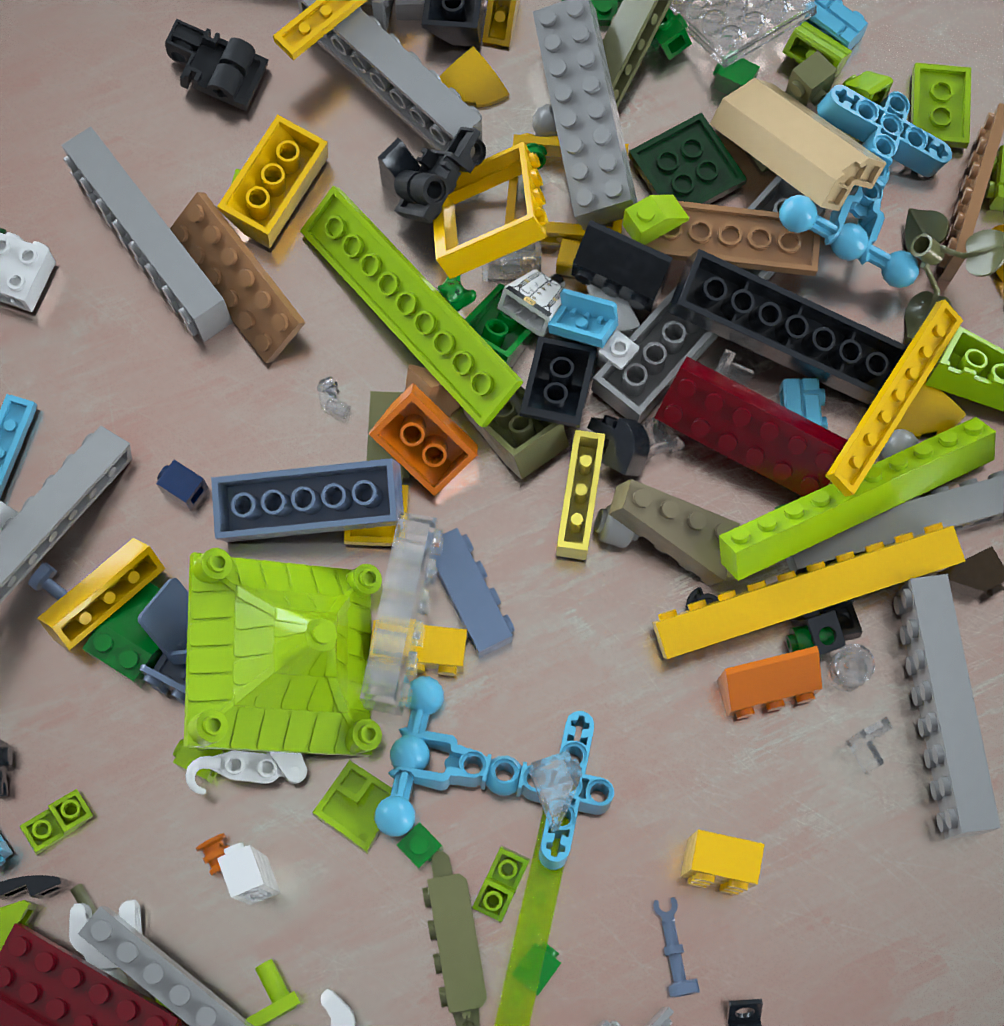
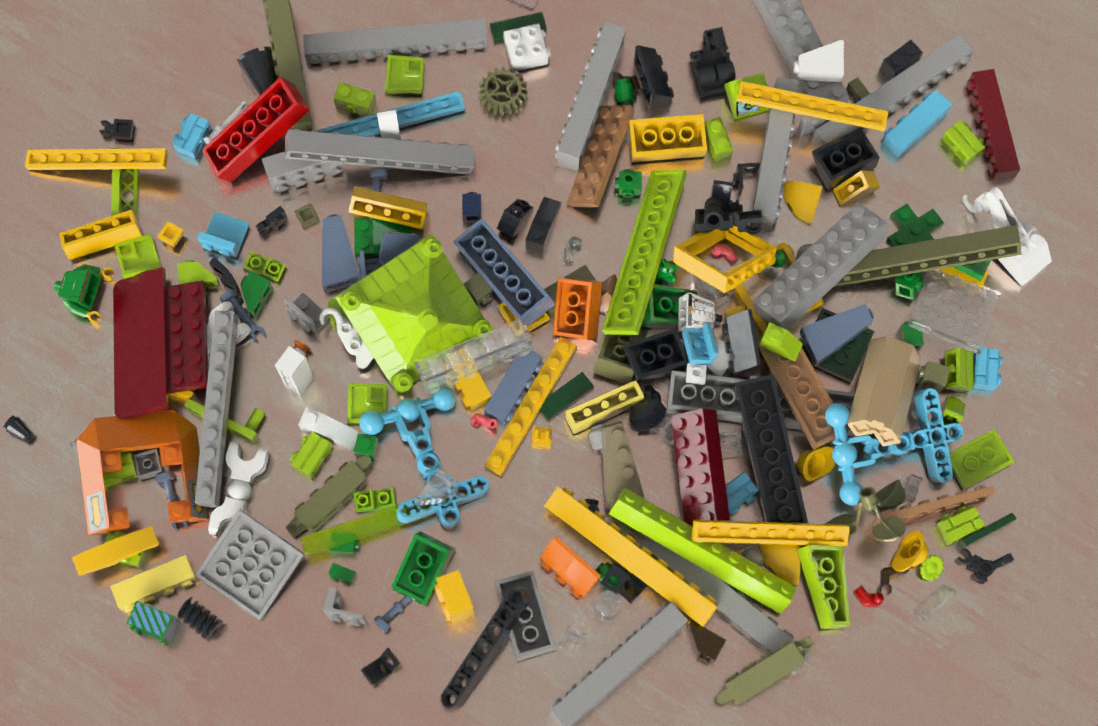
camera: 55 degrees right, 0 degrees up
none -> sand blue piece [219,288,265,341]
none -> green slope [241,271,272,319]
none -> light grey bracket [283,293,330,335]
none -> lime brick [290,432,333,479]
none -> olive tile [294,203,320,228]
none -> white slope [298,407,362,451]
none -> sand blue slope [321,214,359,292]
none -> green piece [328,563,357,585]
none -> green slope [391,531,456,605]
none -> black beam [441,588,531,708]
none -> olive brick [463,273,493,306]
none -> coral arm [470,413,497,429]
none -> olive gear [478,67,528,116]
none -> yellow plate [484,337,577,477]
none -> light grey brick [494,570,556,661]
none -> black slope [496,199,534,238]
none -> black slope [526,197,562,253]
none -> yellow tile [532,426,552,448]
none -> dark green tile [540,372,594,421]
none -> dark brown arm [613,72,645,101]
none -> green brick [614,79,635,105]
none -> green brick [615,169,642,197]
none -> black slope [634,45,674,110]
none -> lime brick [704,117,734,162]
none -> coral arm [711,243,739,264]
none -> lime slope [724,72,769,120]
none -> black bracket [733,163,760,194]
none -> yellow piece [795,446,836,481]
none -> sand blue slope [799,304,874,367]
none -> clear piece [903,474,923,503]

